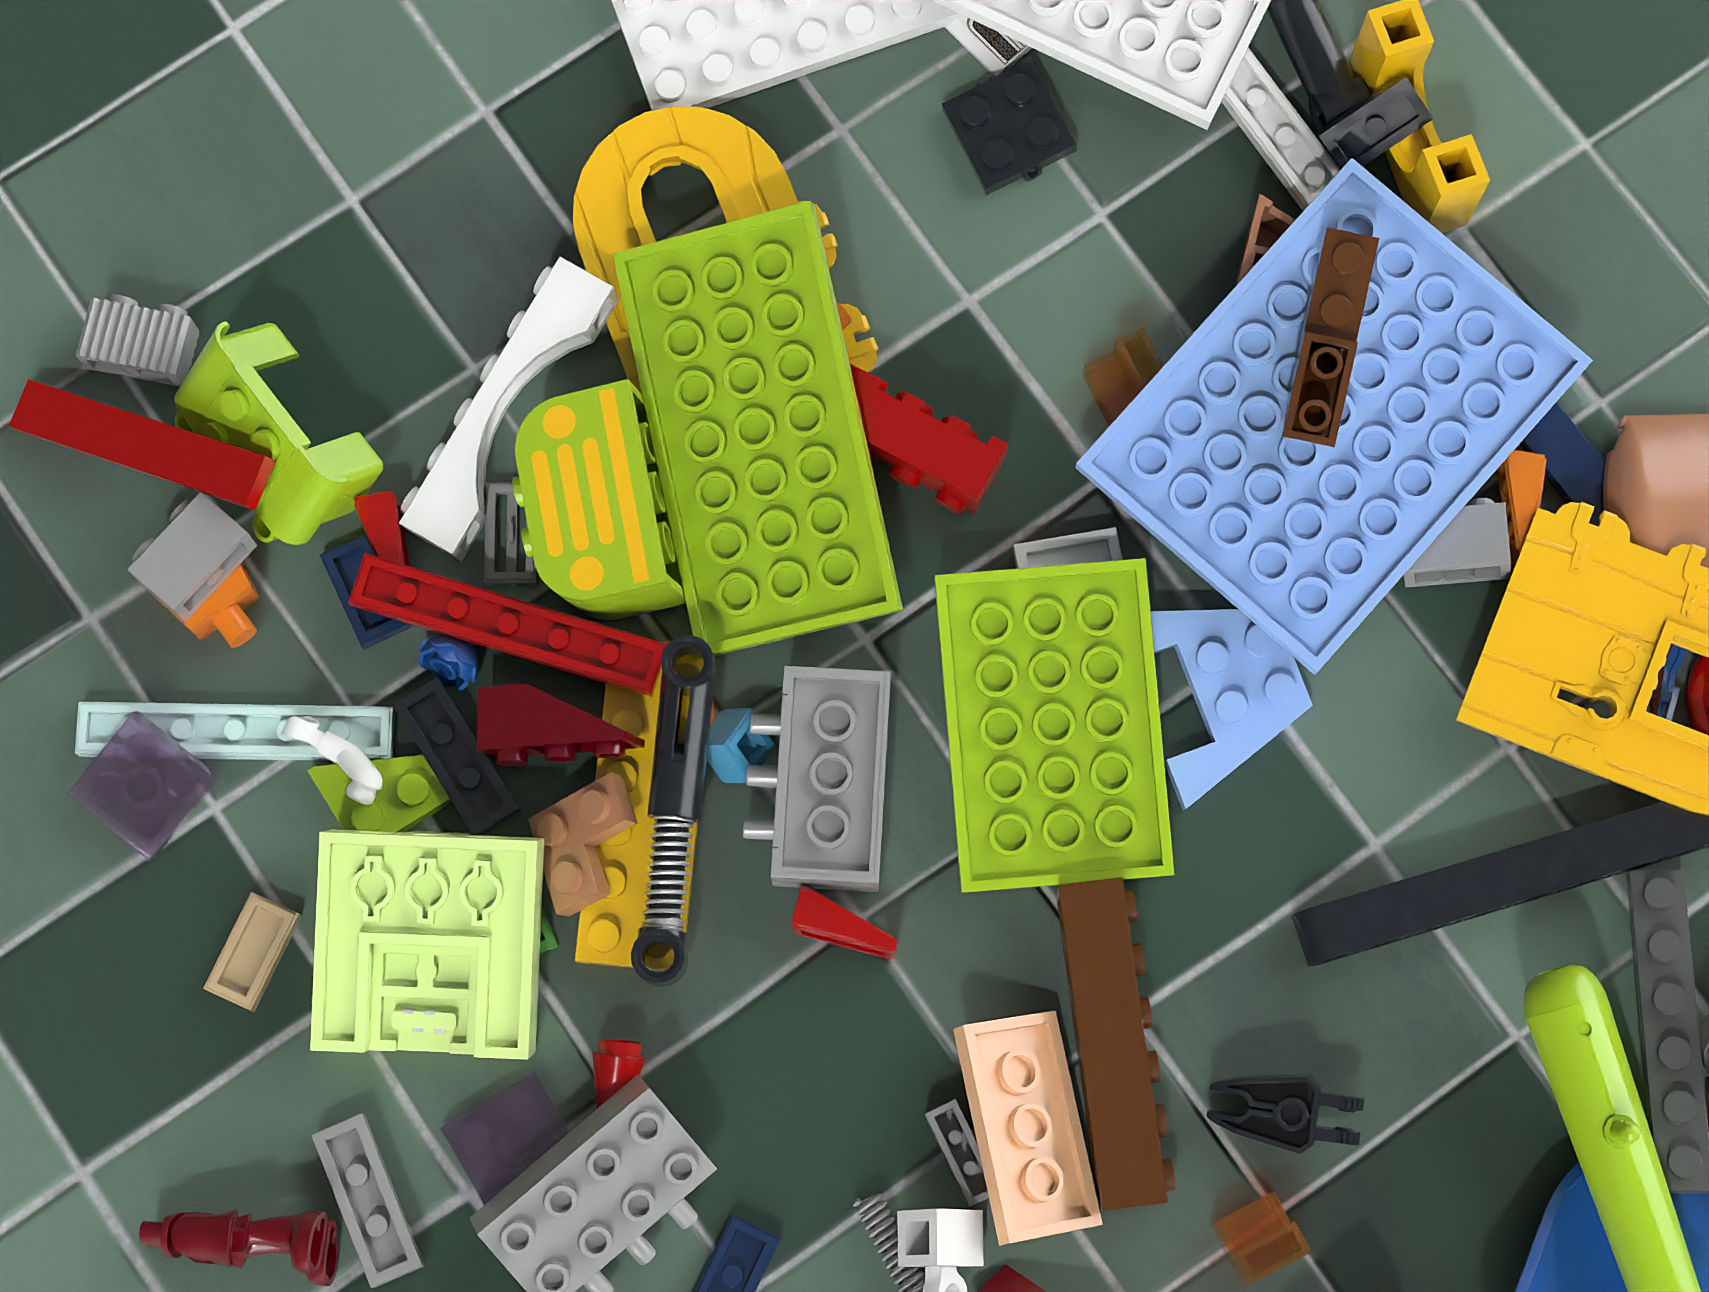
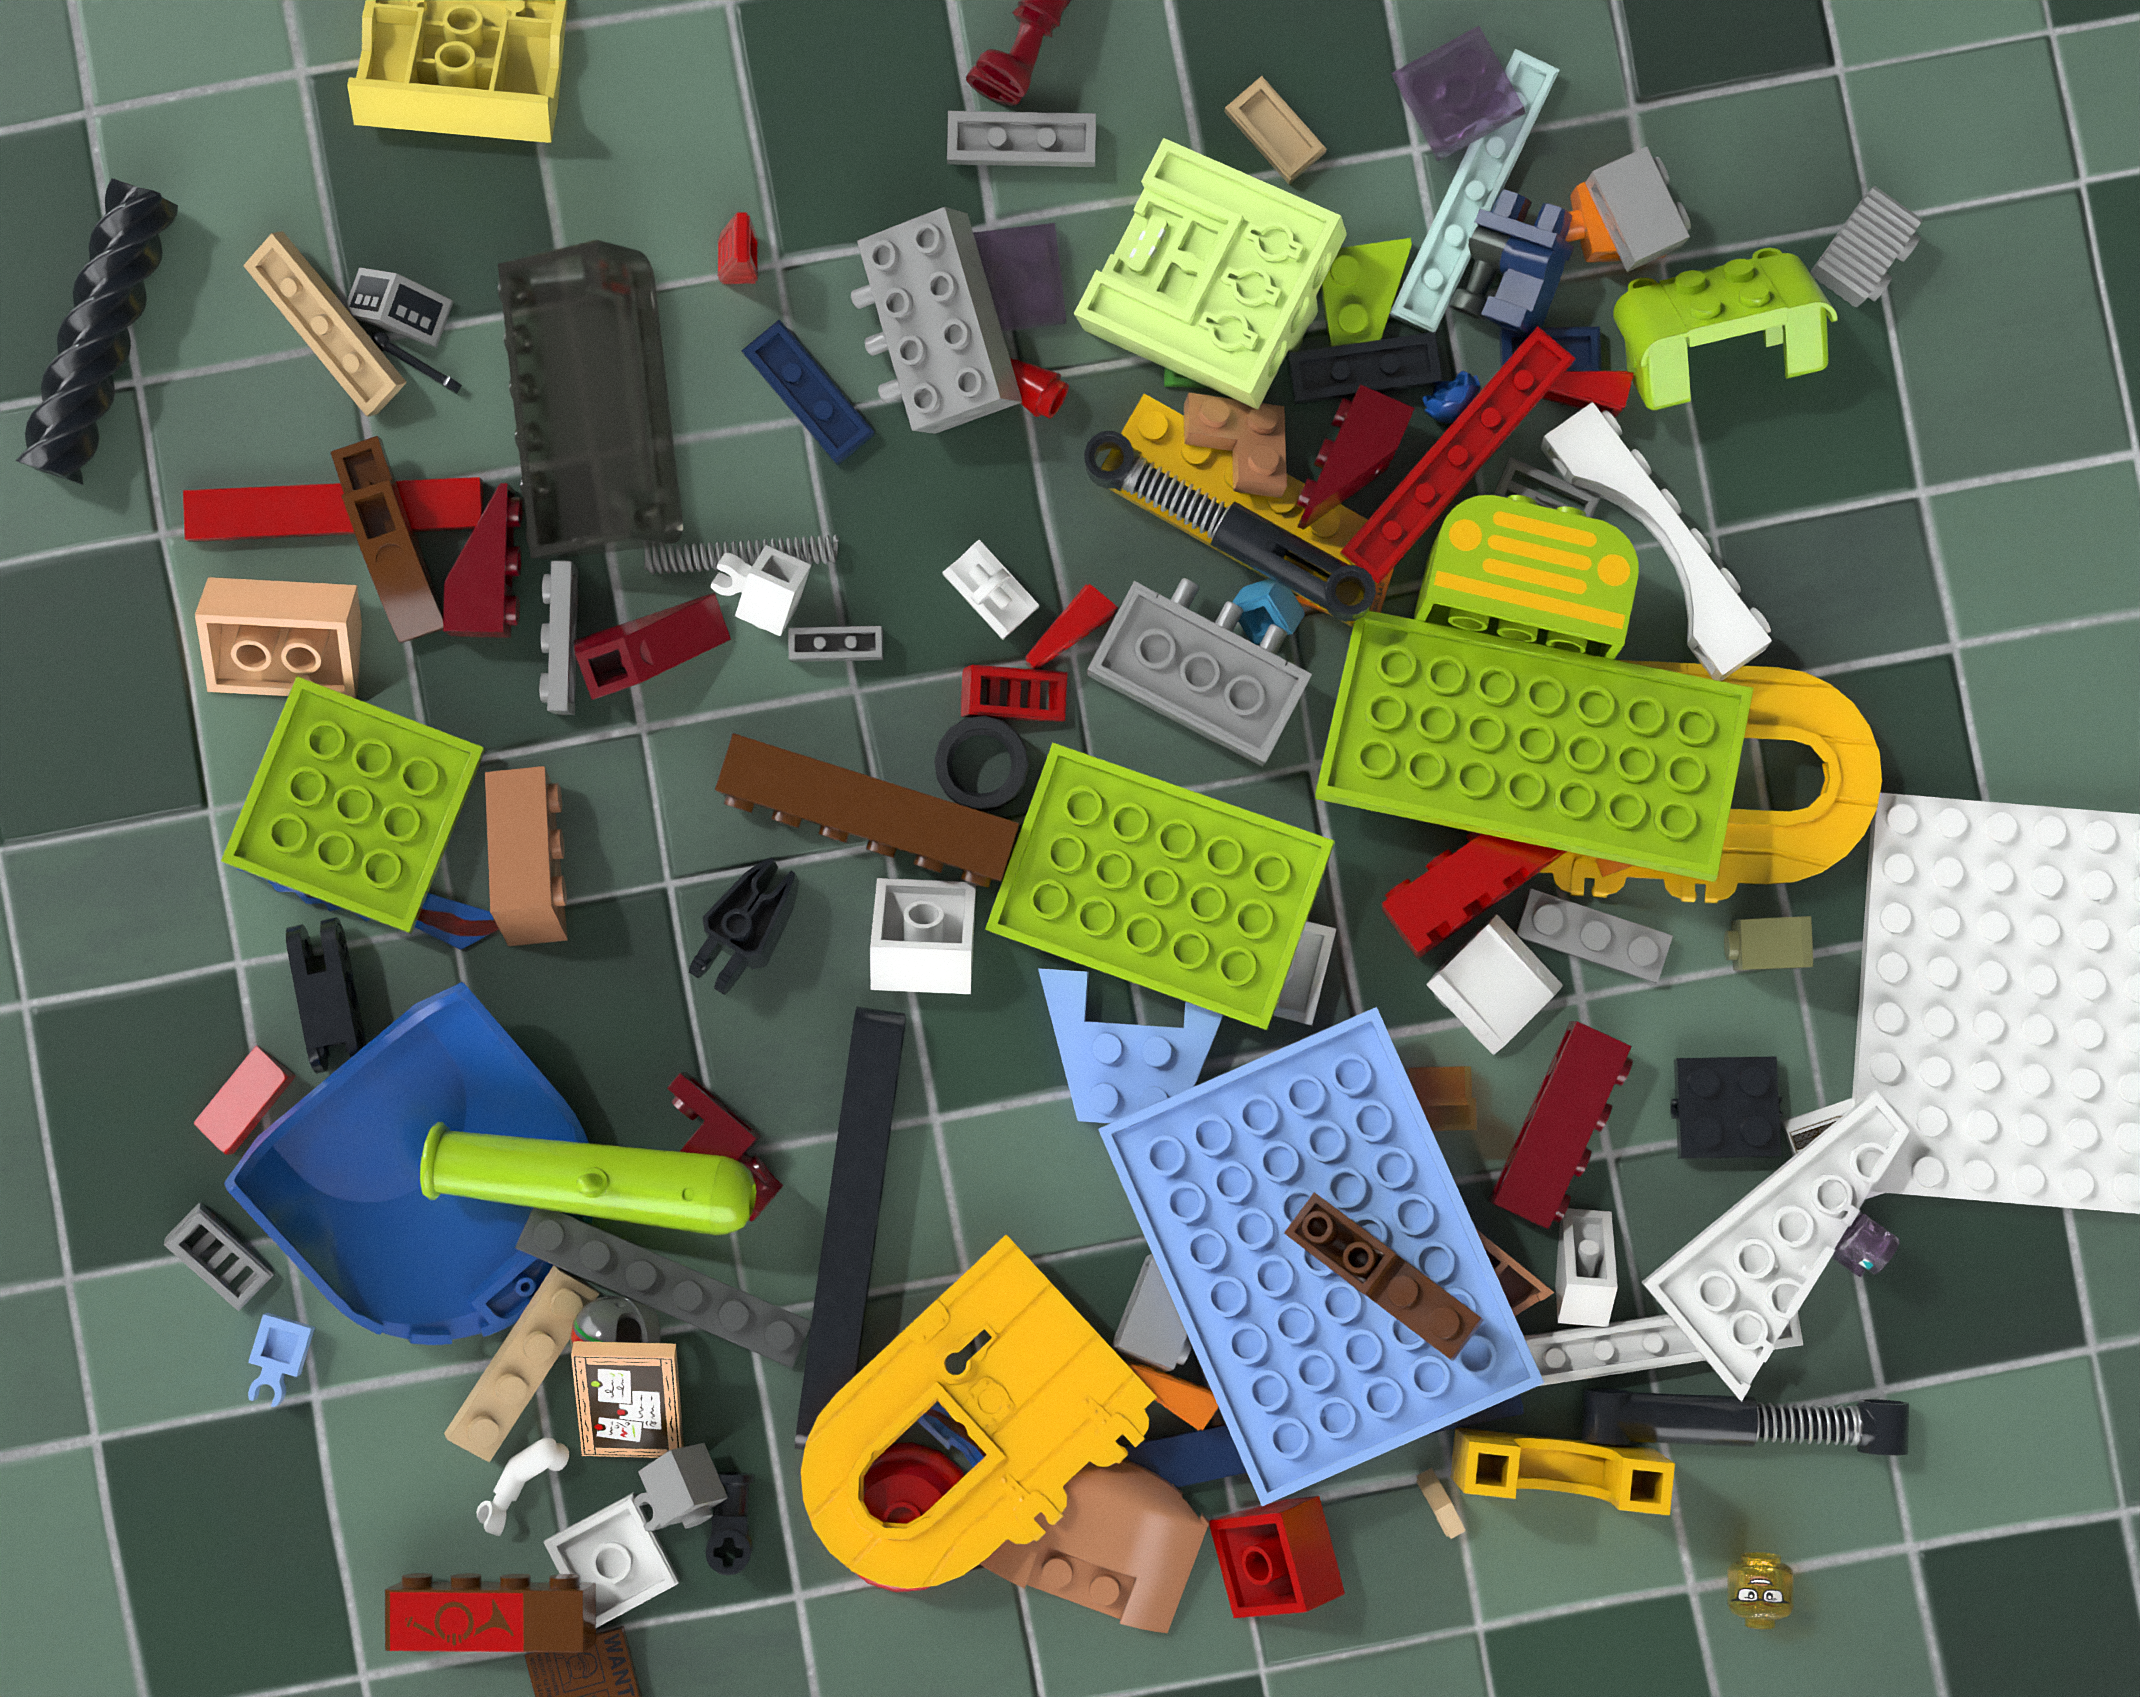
camera: 110 degrees right, 10 degrees up
red tile [9,379,275,511] -> none
white arm [281,716,383,805] -> none
light nougat plate [953,1010,1103,1246] -> none
clear orange piece [1210,1191,1311,1286] -> none
black plate [1317,74,1433,169] -> none
none -> dark red plate [667,1072,784,1222]
none -> white slope [870,878,976,994]
none -> black tyre [934,716,1029,812]
none -> white hips [942,540,1039,640]
none -> red slope [961,665,1067,722]
none -> red slope [1209,1496,1345,1618]
none -> tan tile [1416,1468,1466,1539]
none -> white slope [1426,914,1563,1055]
none -> dark blue hips [1449,189,1574,337]
none -> dark red brick [1488,1021,1633,1229]
none -> light grey plate [1515,889,1673,983]
none -> white slope [1555,1208,1618,1327]
none -> olive slope [1724,916,1813,970]

